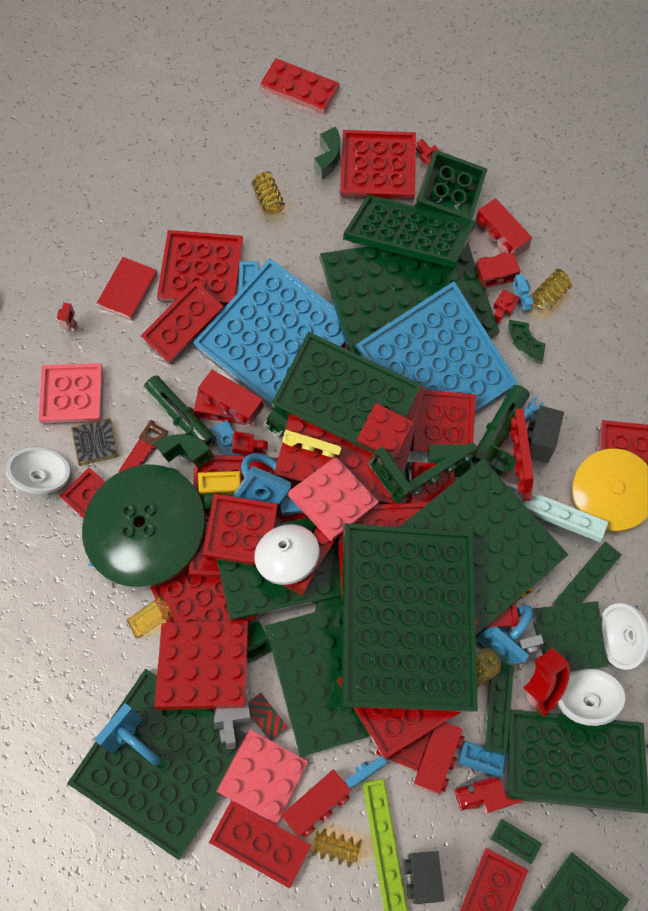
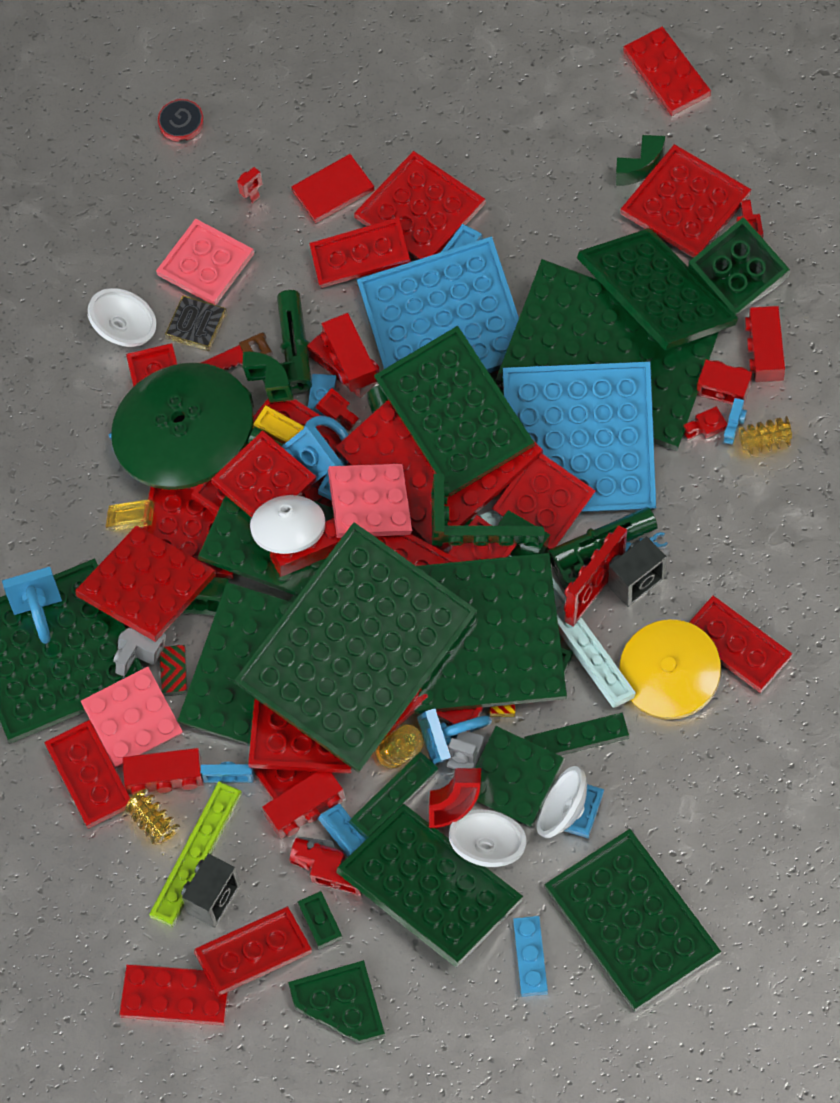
camera: 40 degrees right, 5 degrees down
clear yellow piece [252,171,285,215] -> none
light yellow hinge [282,430,342,458] -> none
red plate [356,403,413,460] -> none
dark green tile [508,320,545,364] -> none

